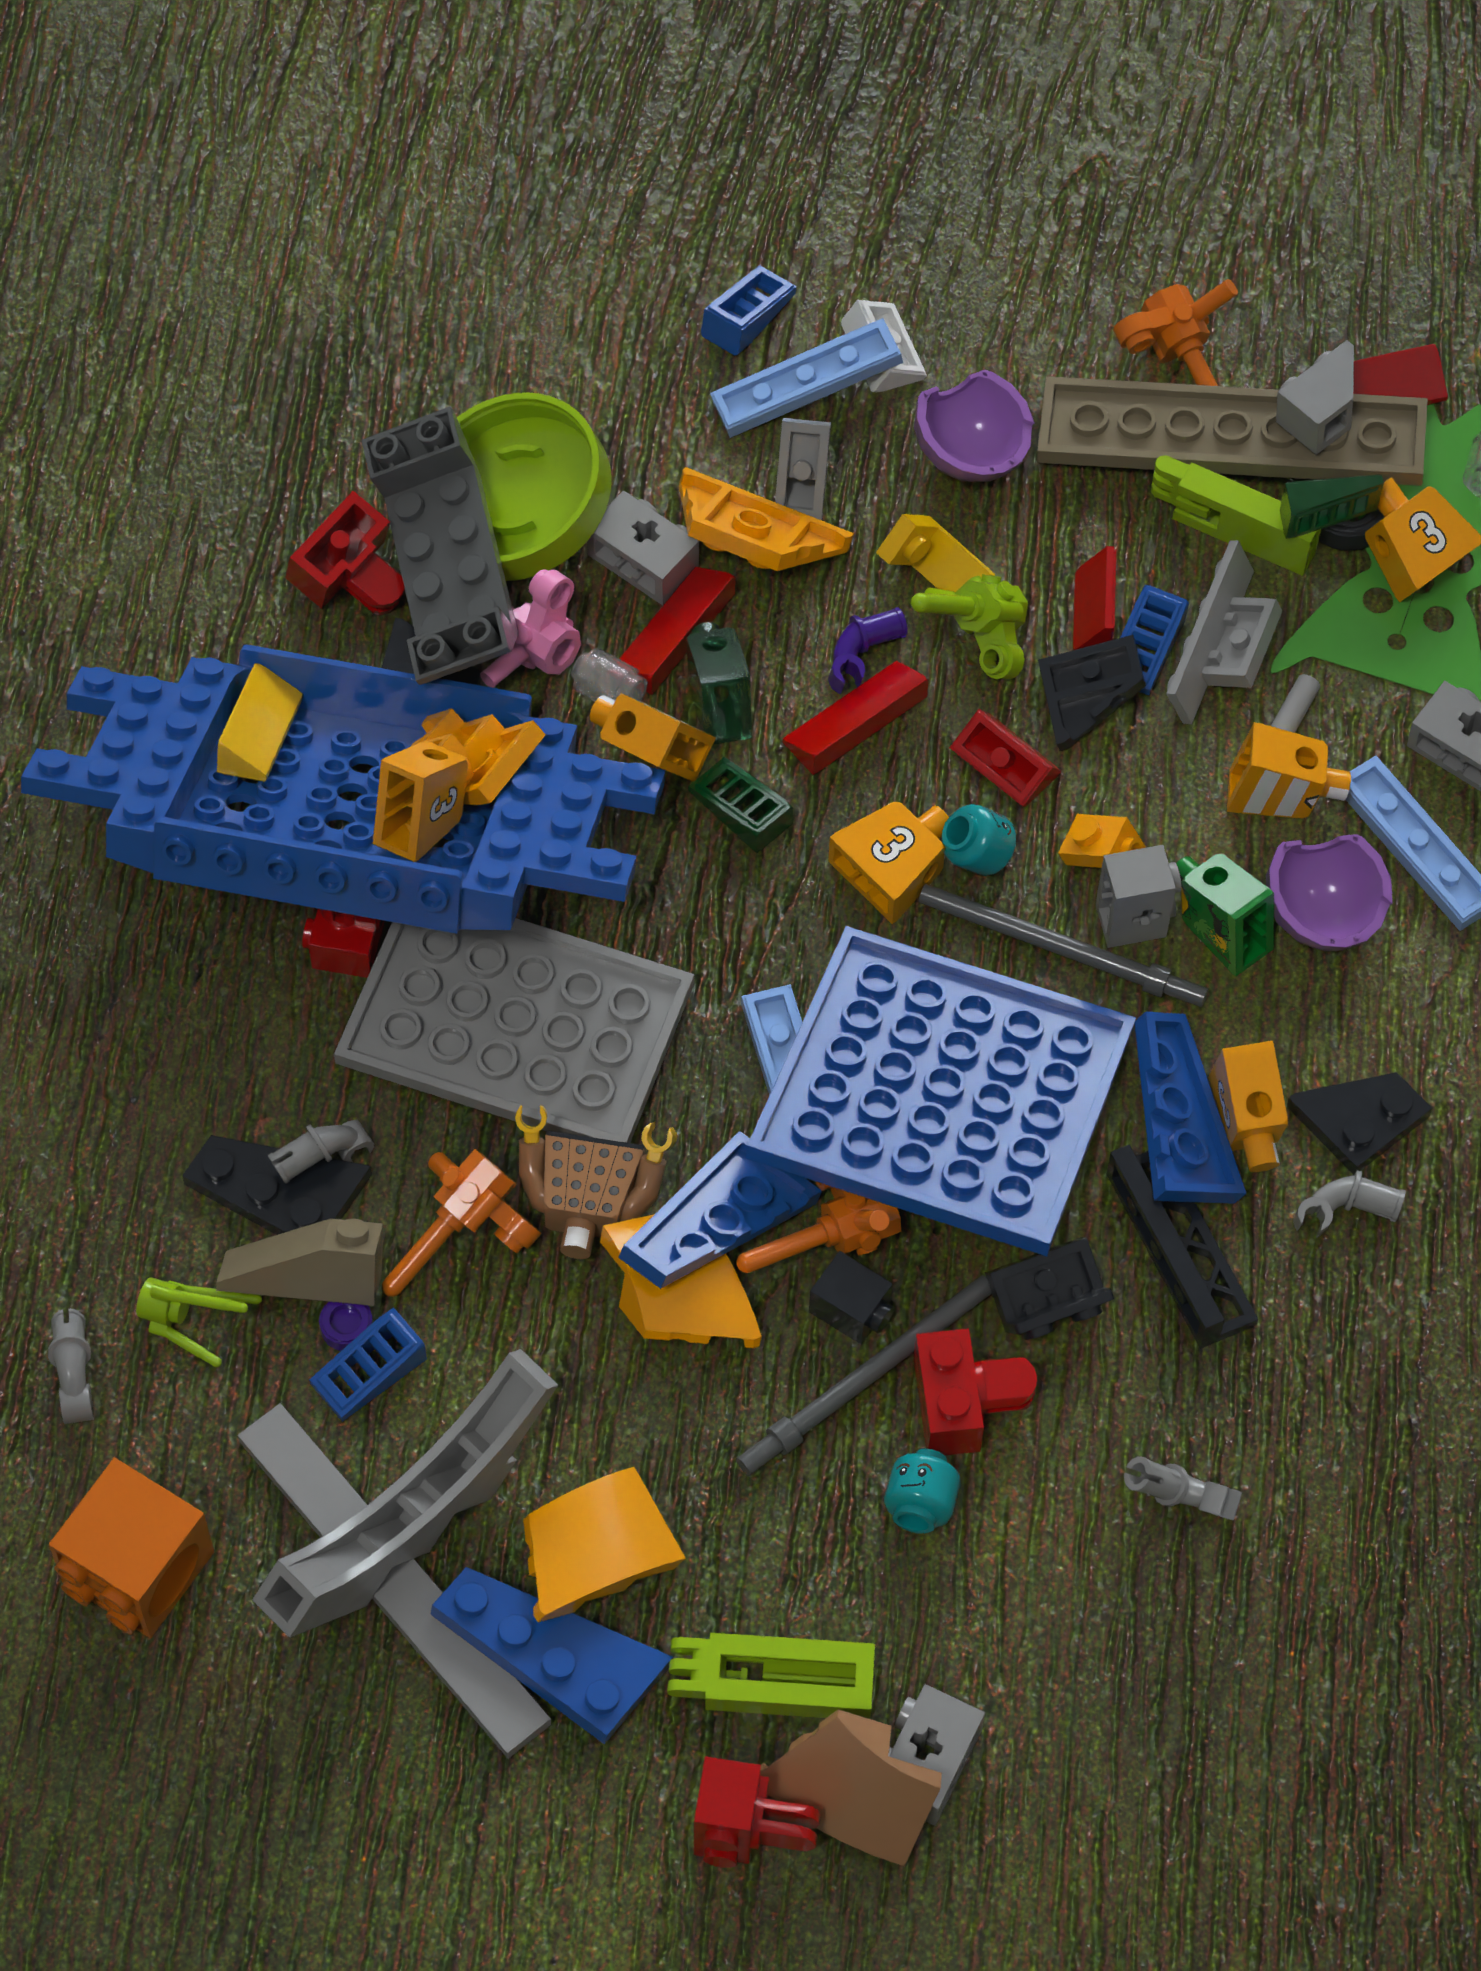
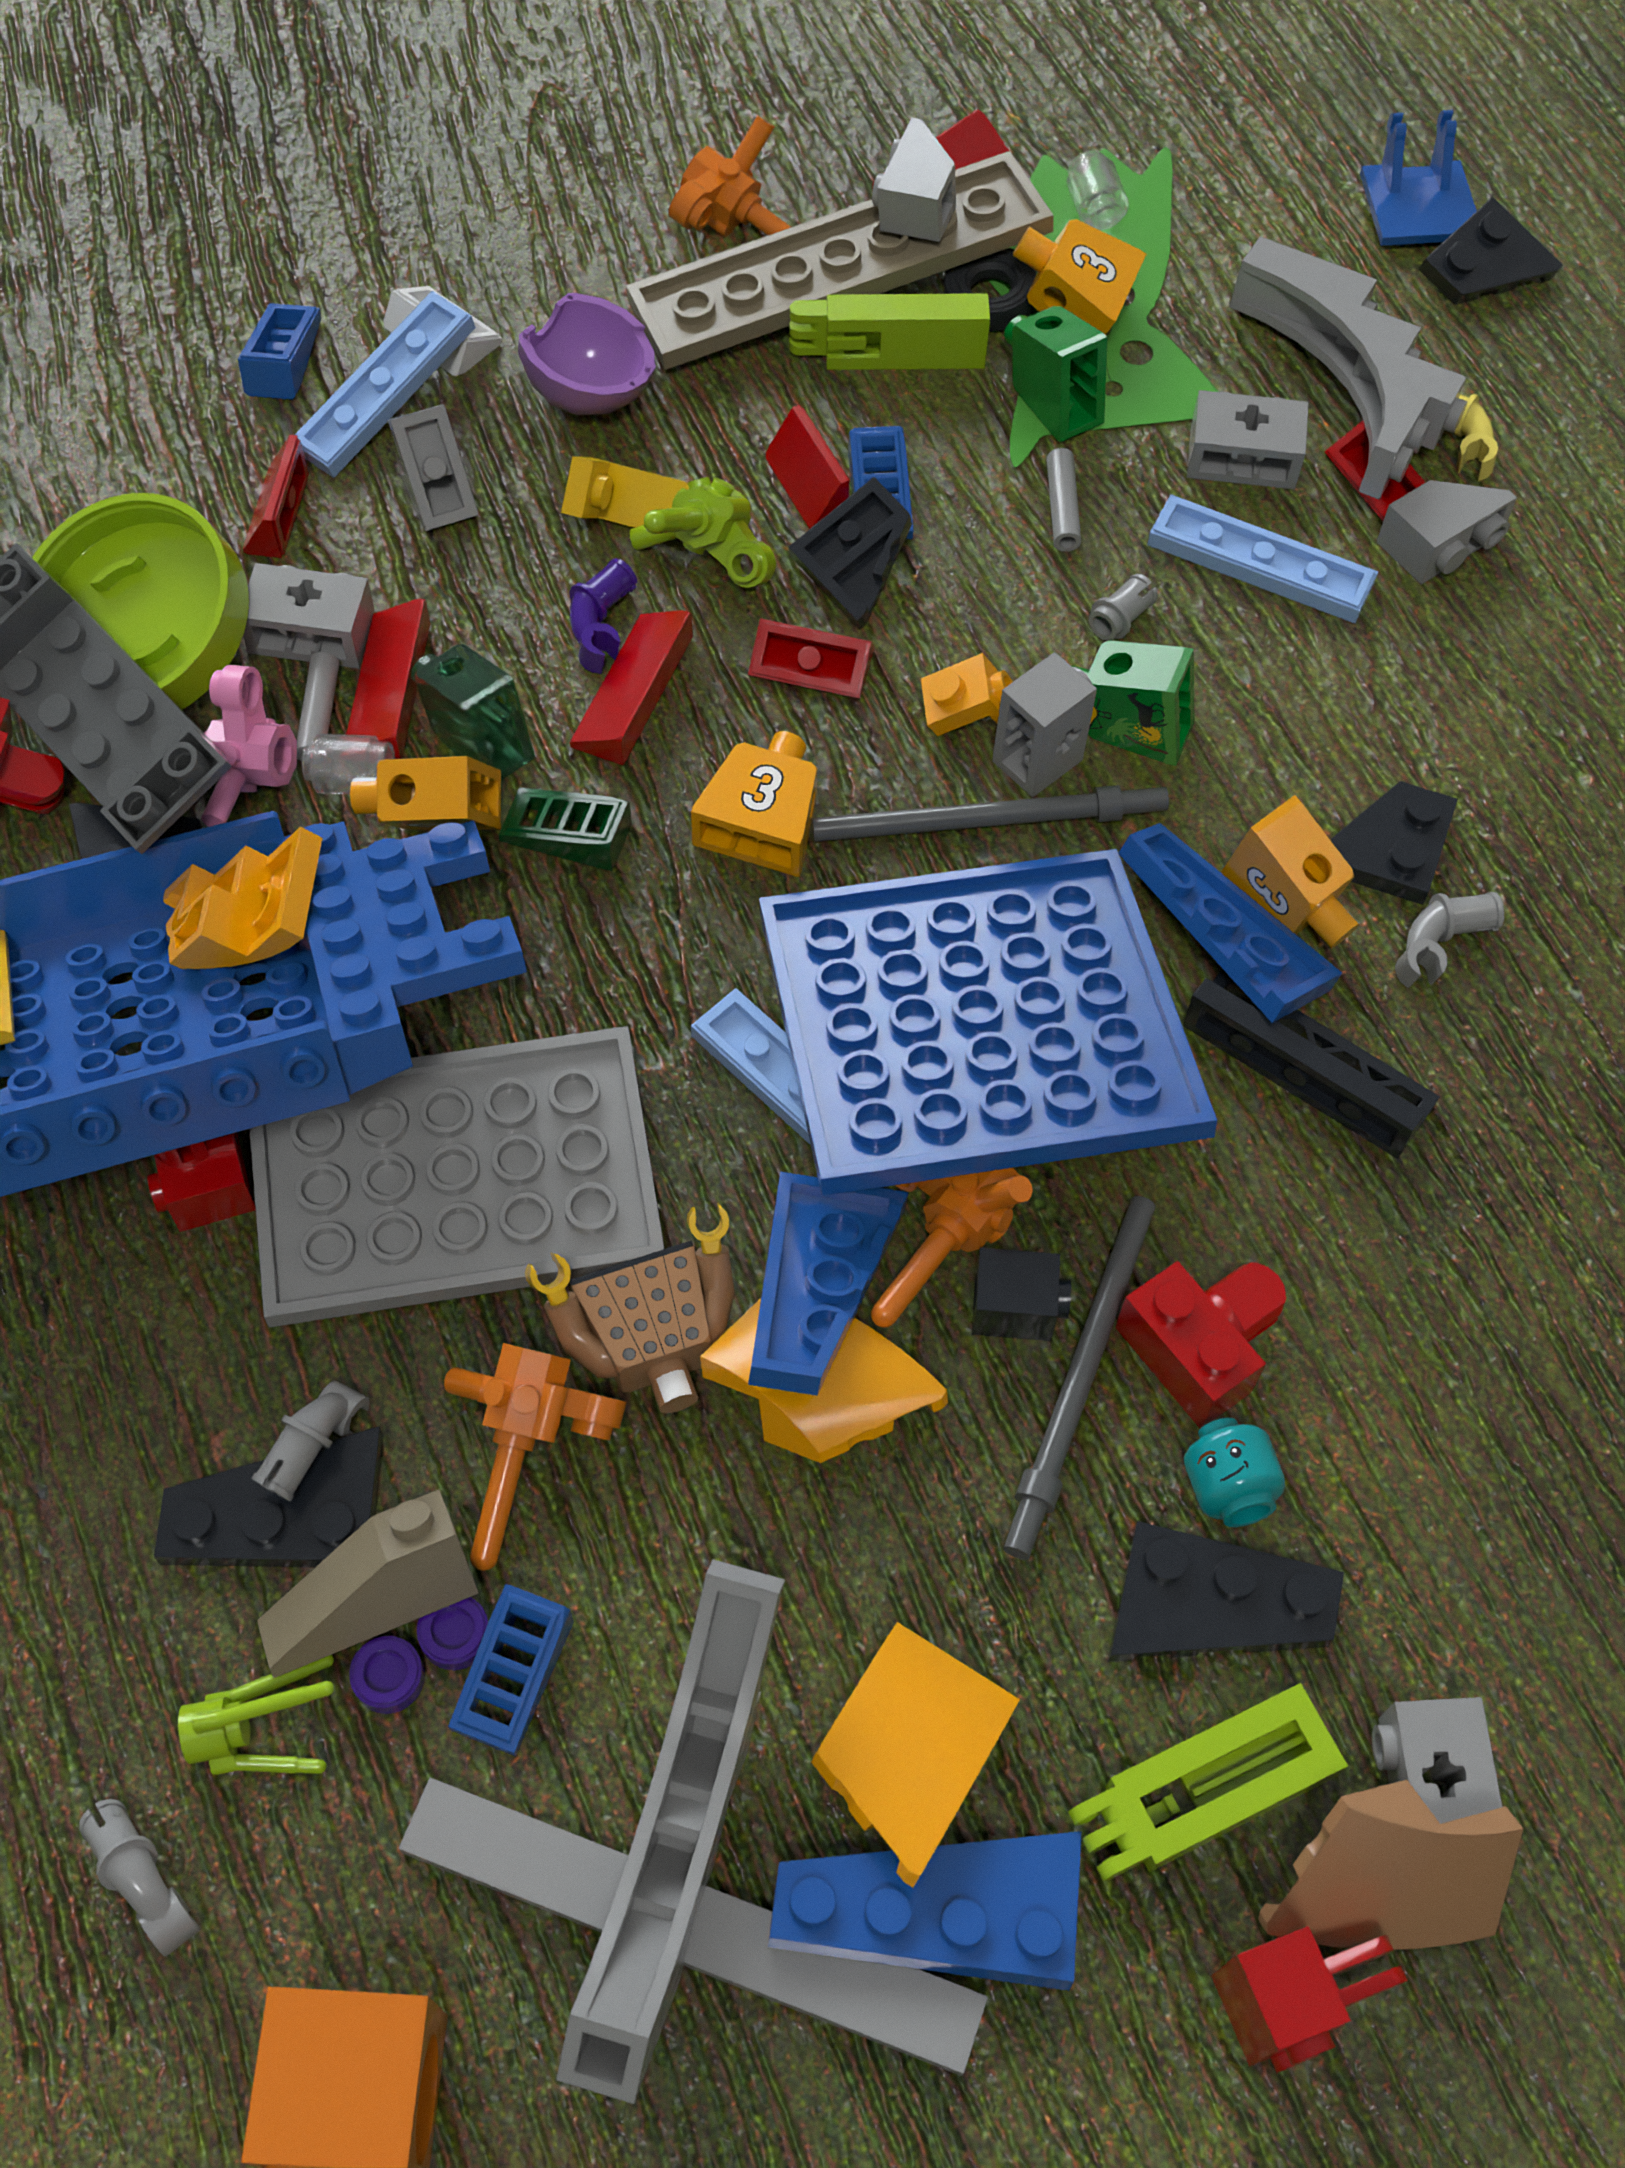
camera: 30 degrees left, 0 degrees up
light orange torso [373,741,473,862] -> none
light orange wing [679,467,854,571] -> none
teal head [942,804,1016,876] -> none
black bracket [985,1237,1114,1340] -> none
light grey piece [1124,1456,1242,1521] -> none
light grey bracket [1167,540,1282,724] -> none
light orange torso [1227,722,1351,819] -> none
medium lavender cylinder [1266,834,1393,951] -> none
dark green slope [1280,475,1384,539] -> none
none -> red slope [243,435,309,558]
none -> light grey piece [297,652,340,764]
none -> dark purple tile [349,1636,425,1714]
none -> green torso [1004,306,1108,442]
none -> light grey pin [1089,574,1158,641]
none -> black wing [1107,1521,1344,1662]

